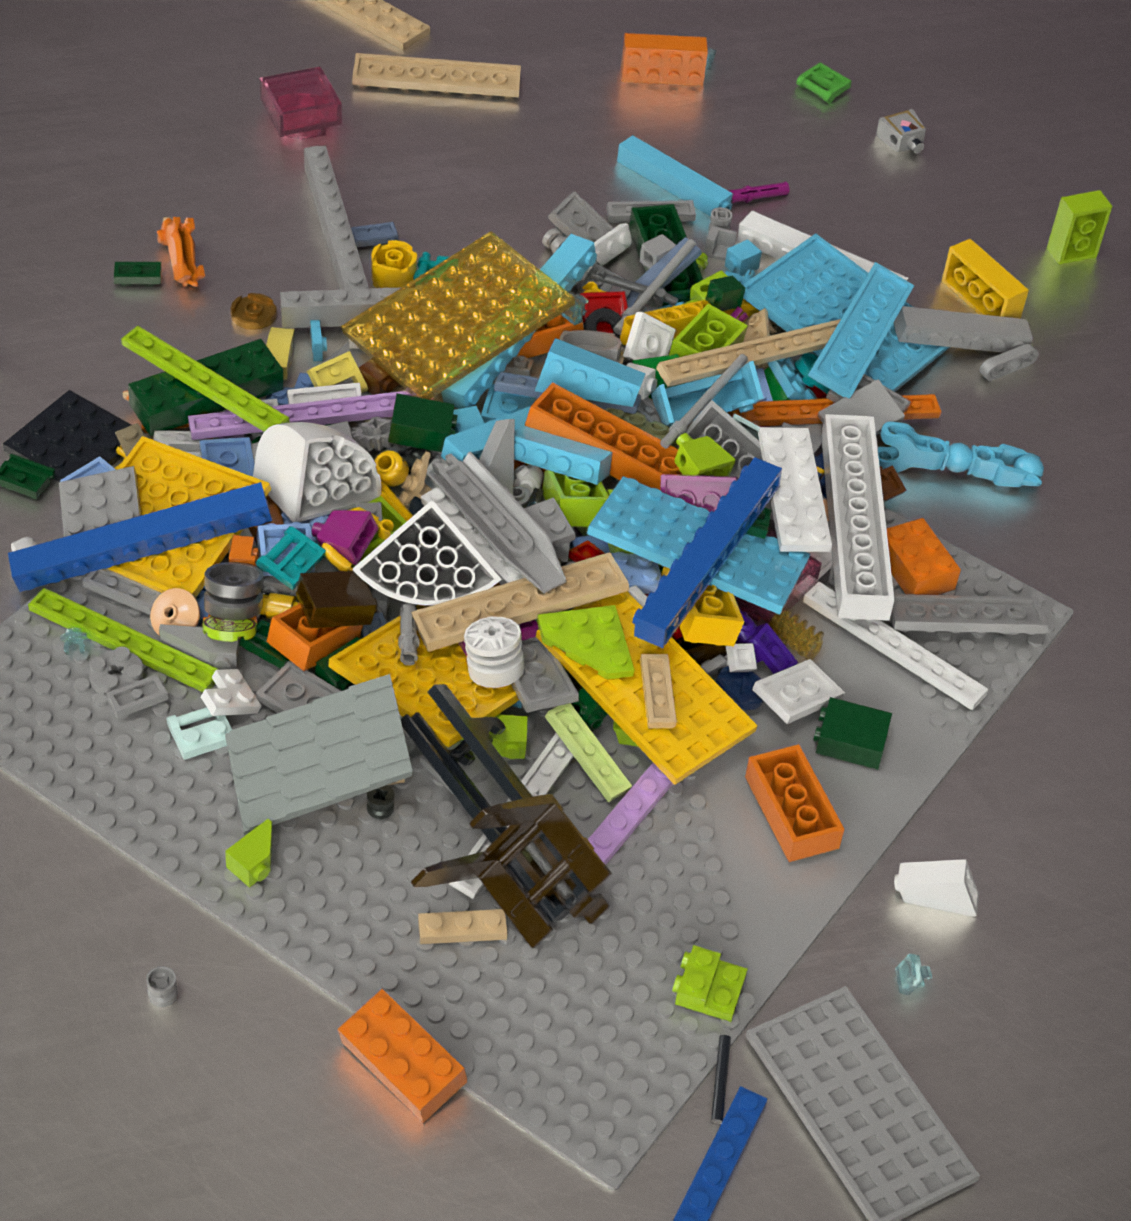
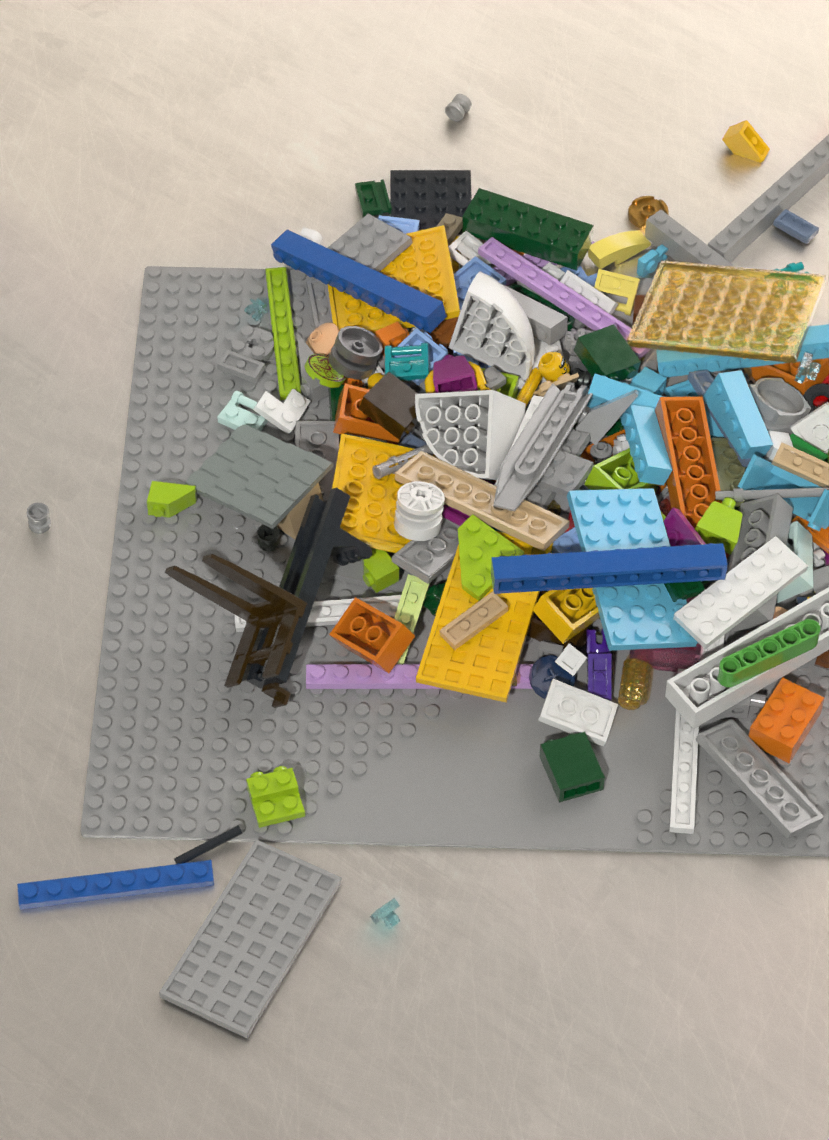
camera: 60 degrees right, 5 degrees up
dark green plate [114,262,162,284] -> none
lime tile [121,326,290,432] -> none
orange animal [157,217,205,287] -> none
orange brick [338,989,468,1123] -> none
yellow brick [371,240,417,288] -> none
tan plate [418,909,507,944] -> none
orange brick [745,744,845,862] -> none
white slope [894,859,979,916] -> none
none -> orange brick [329,597,415,674]
none -> bright green beam [718,619,820,687]
none -> yellow slope [722,120,770,163]

